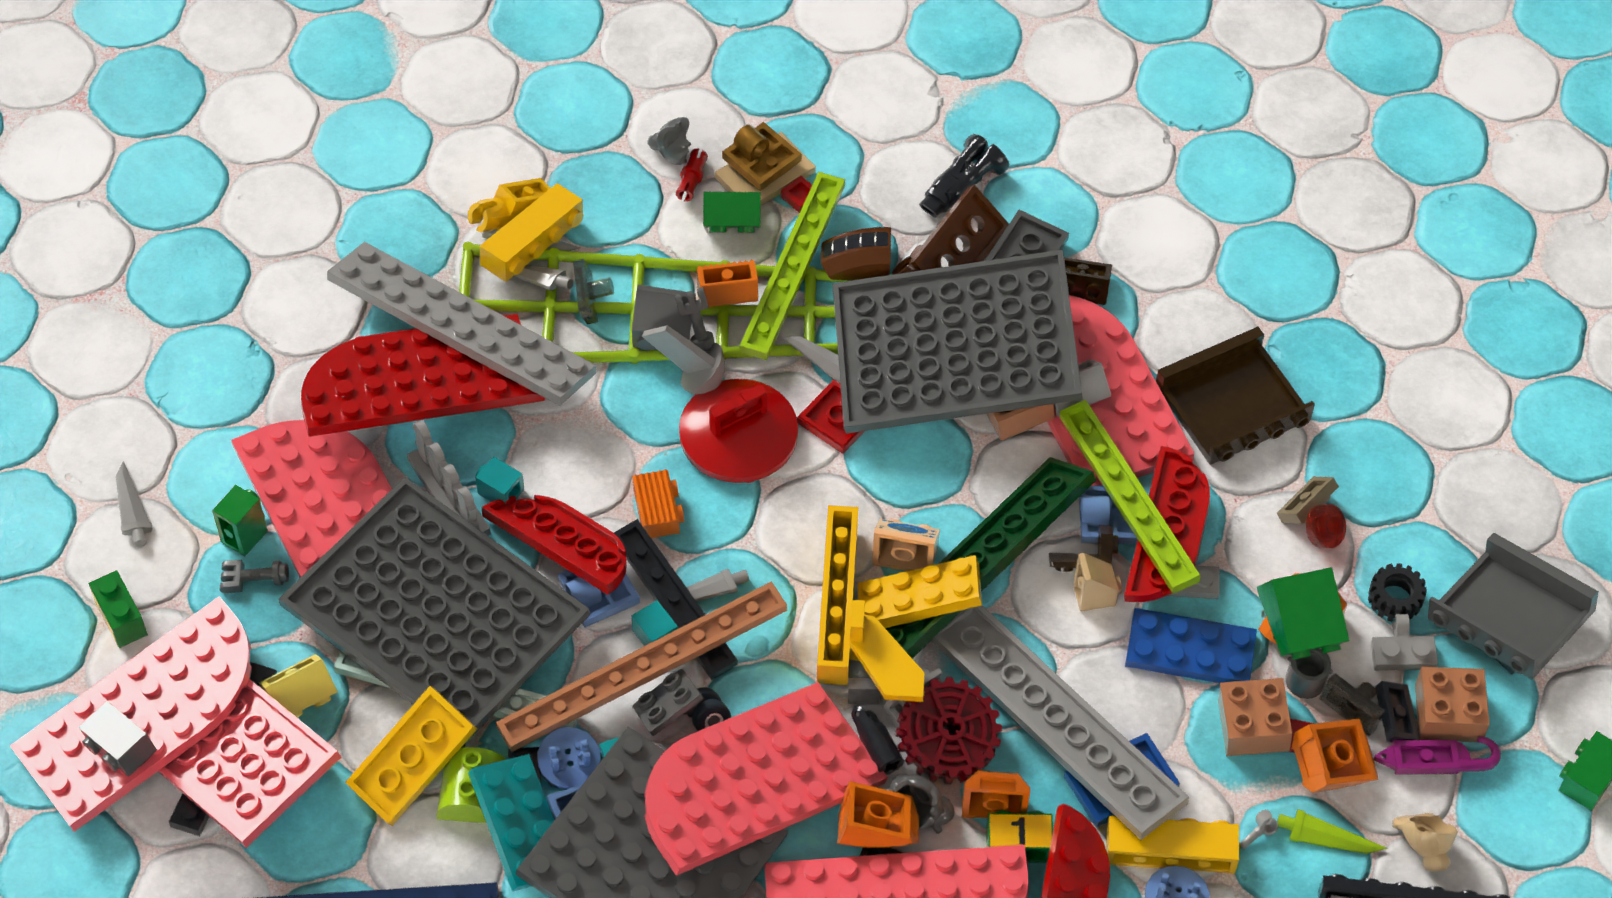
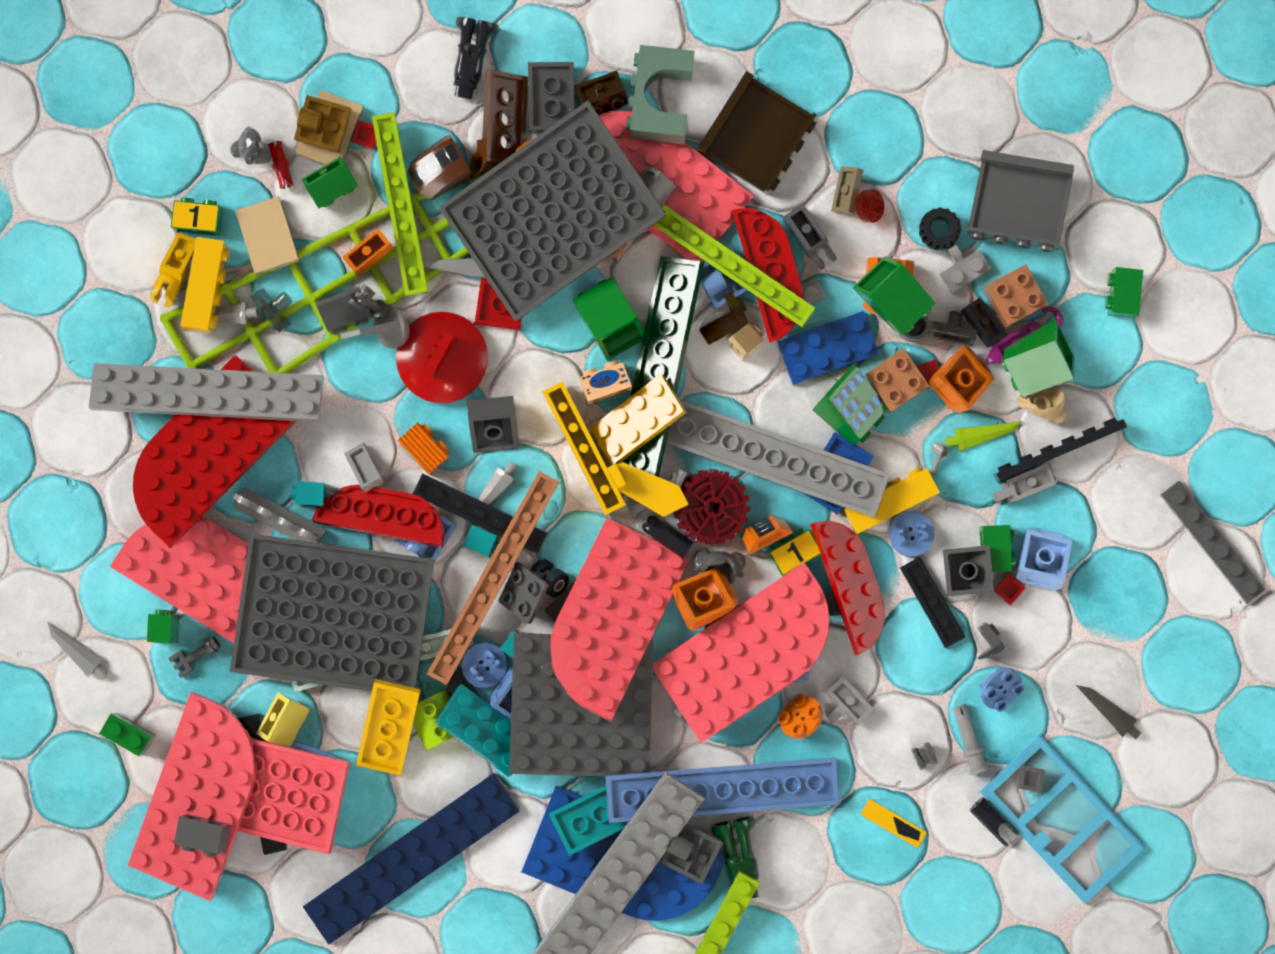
camera: 30 degrees left, 30 degrees up
none -> yellow brick [171,197,223,236]
none -> tan tile [235,196,300,275]
none -> light grey tile [344,443,384,493]
none -> dark grey slope [467,396,519,453]
none -> green slope [572,277,645,361]
none -> sand green arch [626,45,695,145]
none -> dark grey hinge [783,203,837,270]
none -> green slope [812,364,888,446]
none -> slope [1002,320,1075,398]

